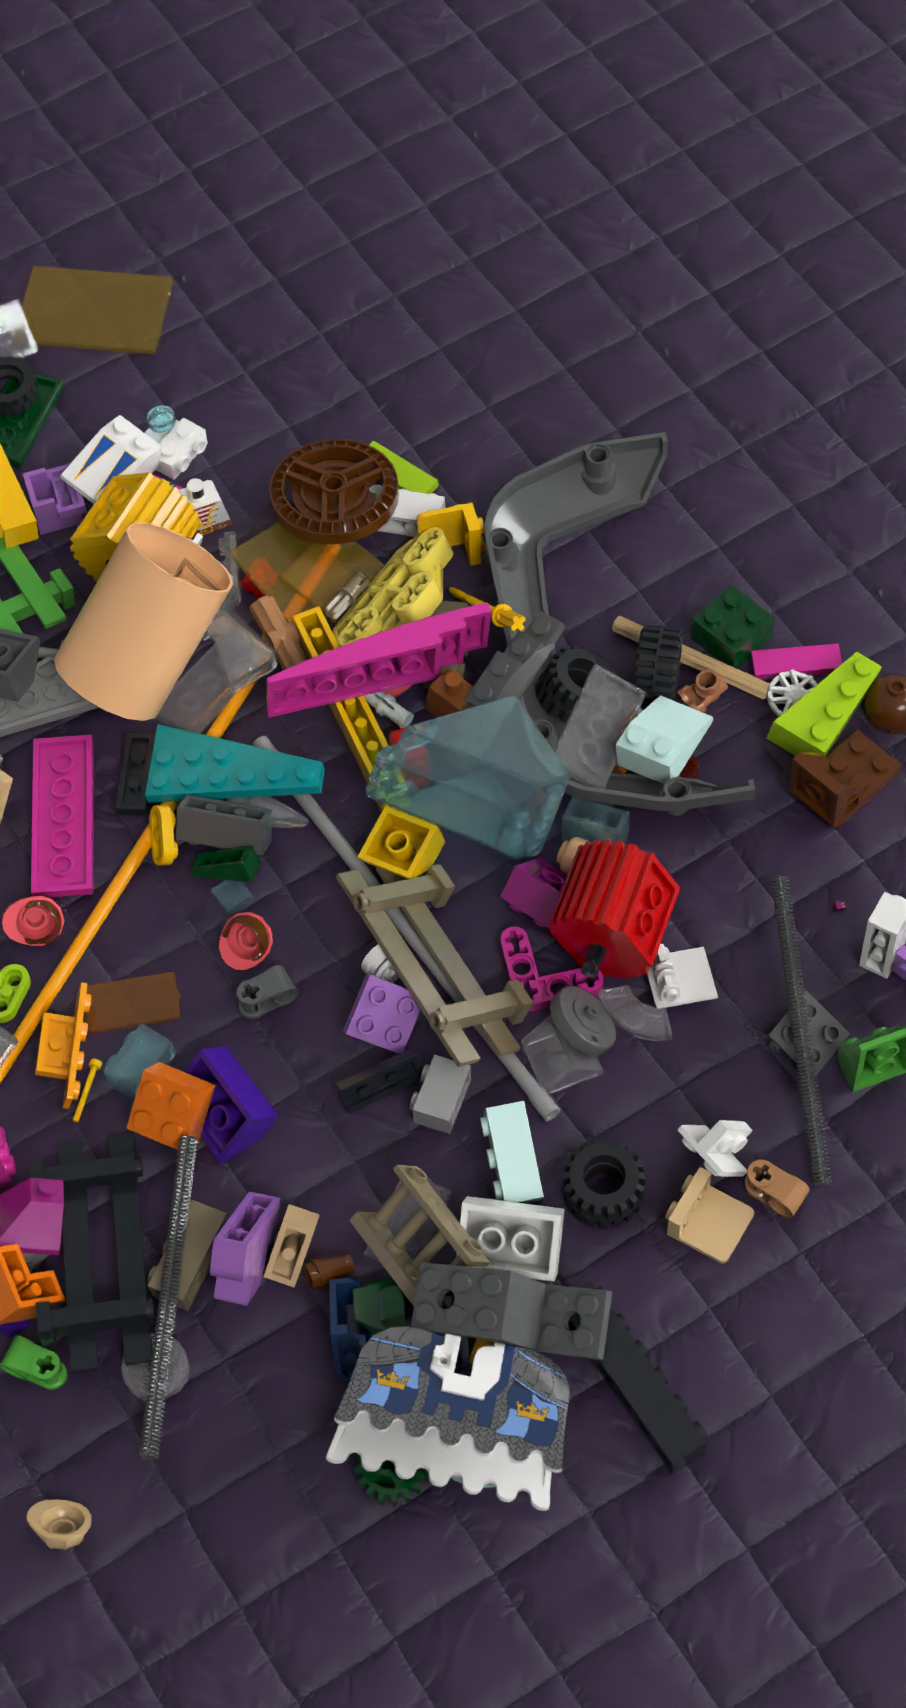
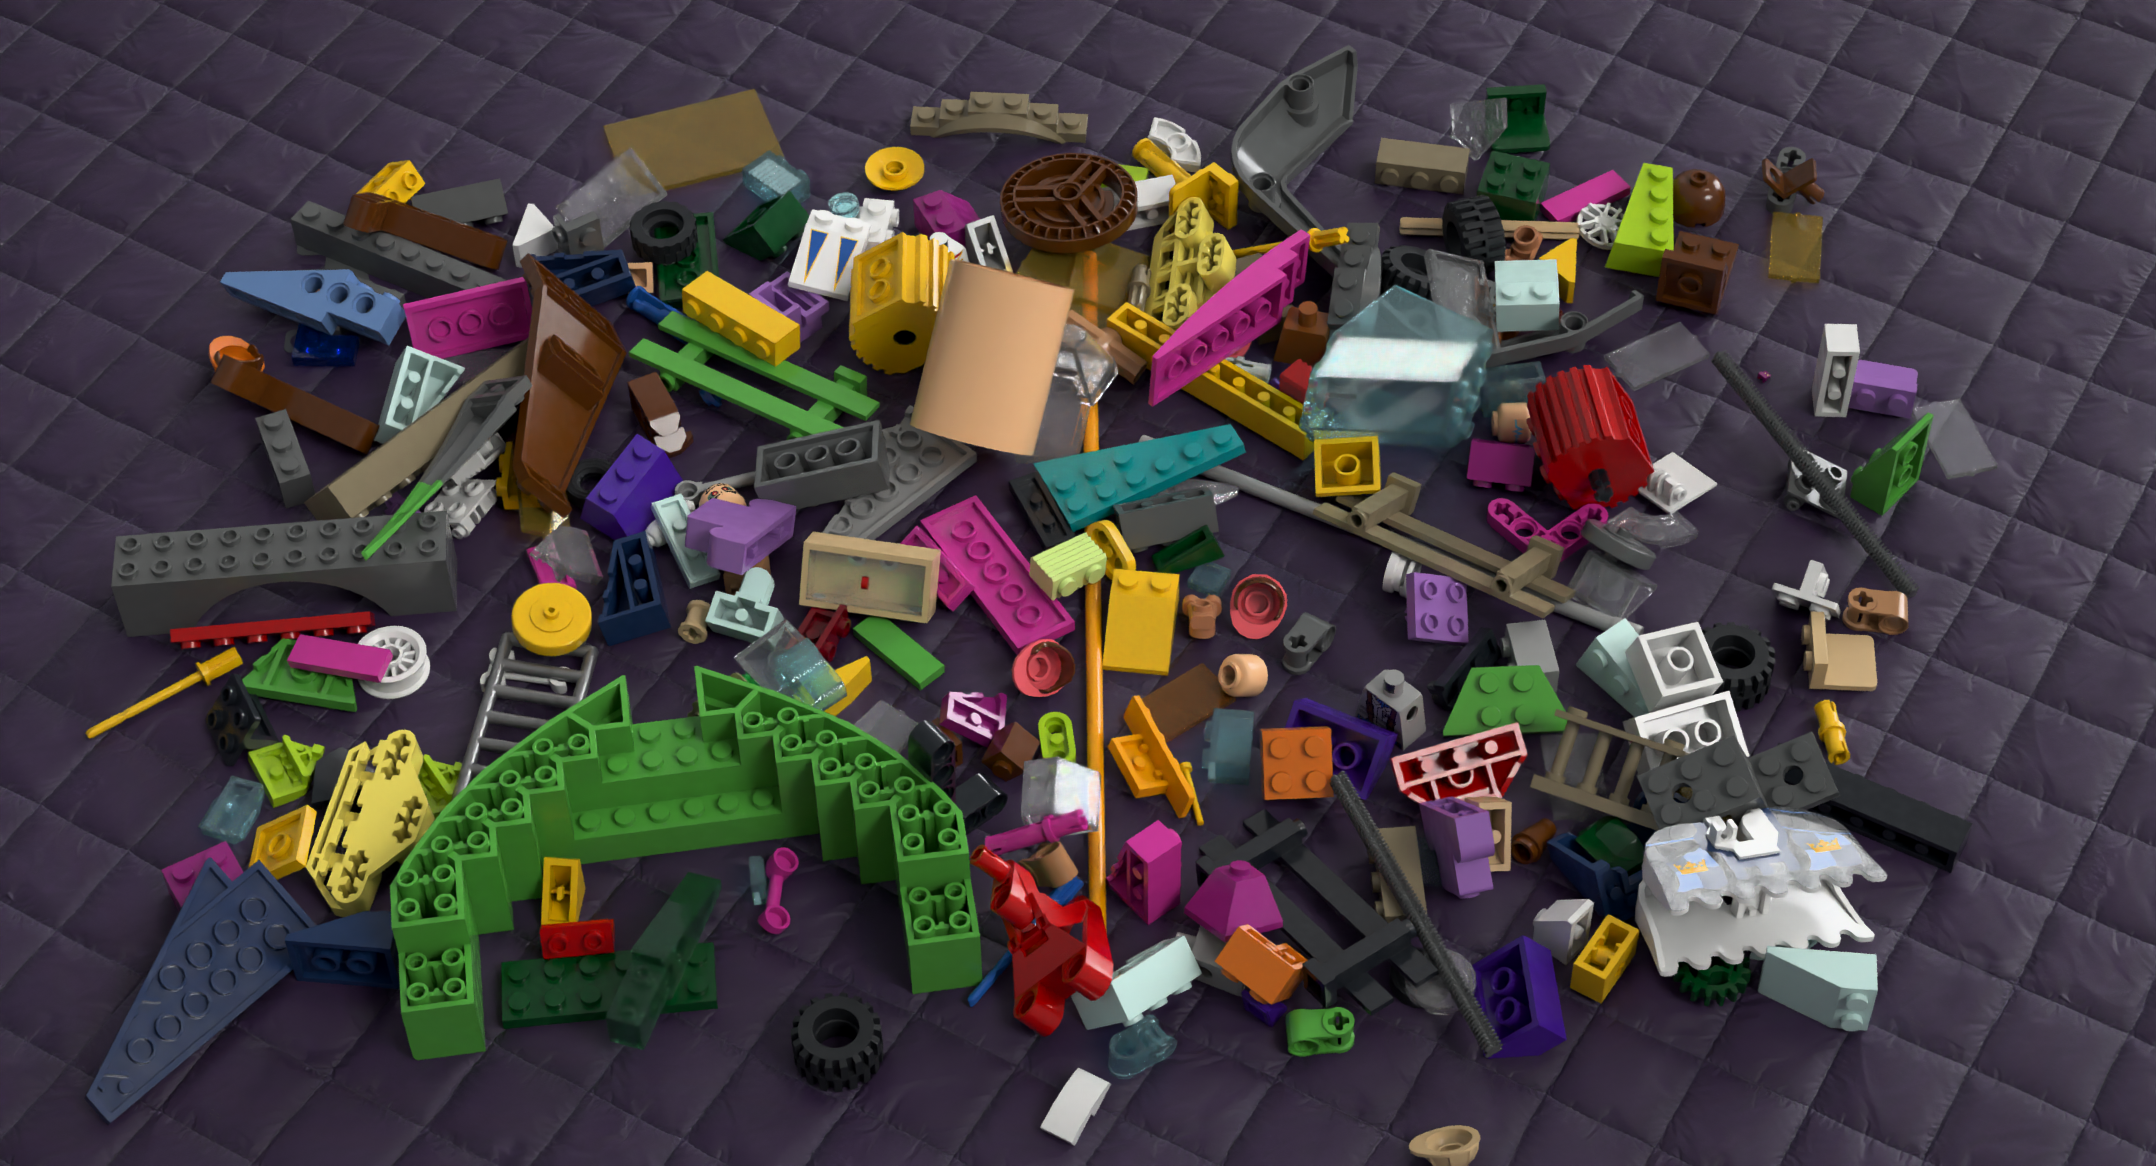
camera: 30 degrees left, 10 degrees down
none -> dark green slope [723,190,810,261]
none -> clear light blue brick [742,150,810,204]
none -> yellow dish [865,147,925,191]
none -> dark pink tile [900,525,975,611]
none -> dark tan piece [910,92,1088,144]
none -> magenta slope [913,190,980,248]
none -> light grey slope [965,215,1013,273]
none -> yellowish green brick [1029,532,1107,601]
none -> yellow slope [1102,569,1179,676]
none -> yellow piece [1132,138,1191,184]
none -> white tile [1148,117,1201,172]
none -> nougat plate [1182,595,1222,639]
none -> light nougat head [1218,654,1268,697]
none -> light grey torso [1355,669,1426,751]
none -> dark tan brick [1375,138,1470,194]
none -> red wedge [1389,722,1528,805]
none -> bright green wing [1443,665,1567,738]
none -> clear slope [1449,98,1507,161]
none -> dark purple slope [1470,935,1567,1059]
none -> dark green bracket [1484,84,1550,153]
none -> white slope [1533,899,1594,965]
none -> yellow slope [1539,238,1577,303]
none -> yellow brick [1570,914,1639,1004]
none -> clear piece [1604,322,1710,391]
none -> white brick [1625,622,1723,713]
none -> light aqua slope [1758,946,1878,1031]
none -> yellow pin [1814,700,1850,765]

